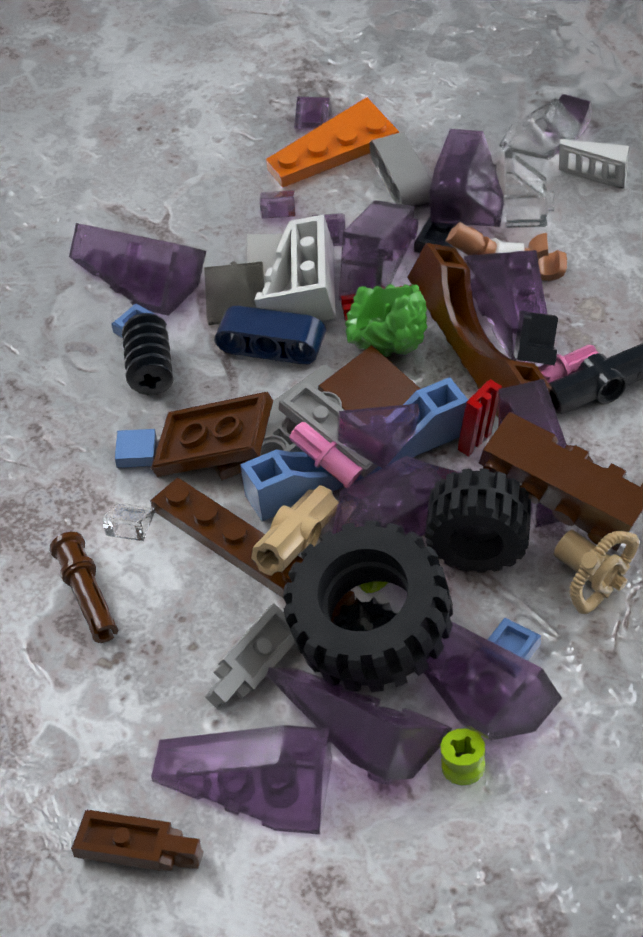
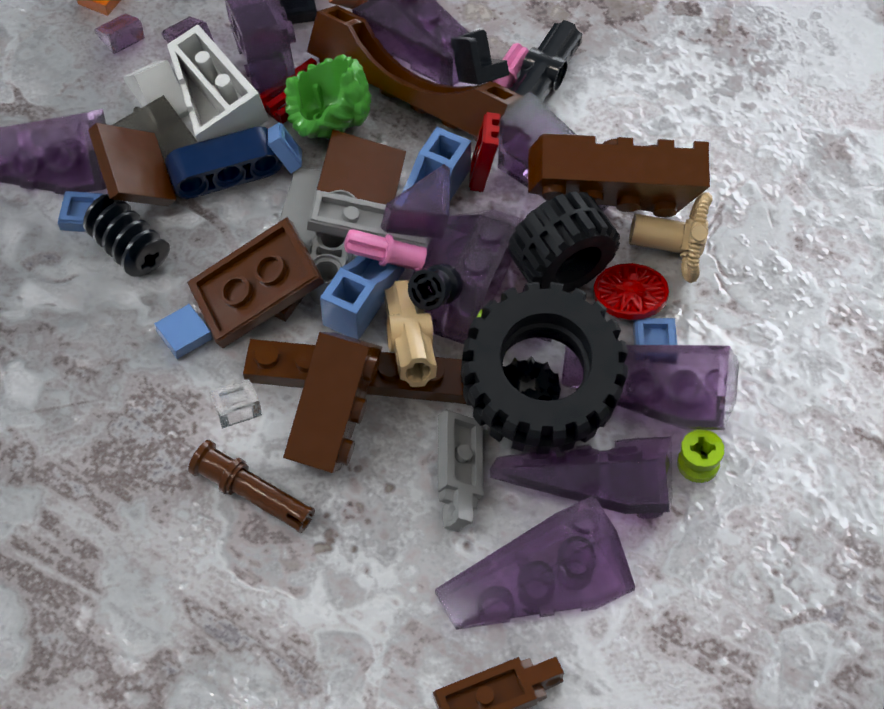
camera: 40 degrees left, 10 degrees up
none -> reddish brown tile [88,123,177,207]
none -> medium blue tile [268,122,302,174]
none -> reddish brown wedge [283,332,383,473]
none -> black wheel [408,263,462,311]
none -> red wheel [593,263,669,320]

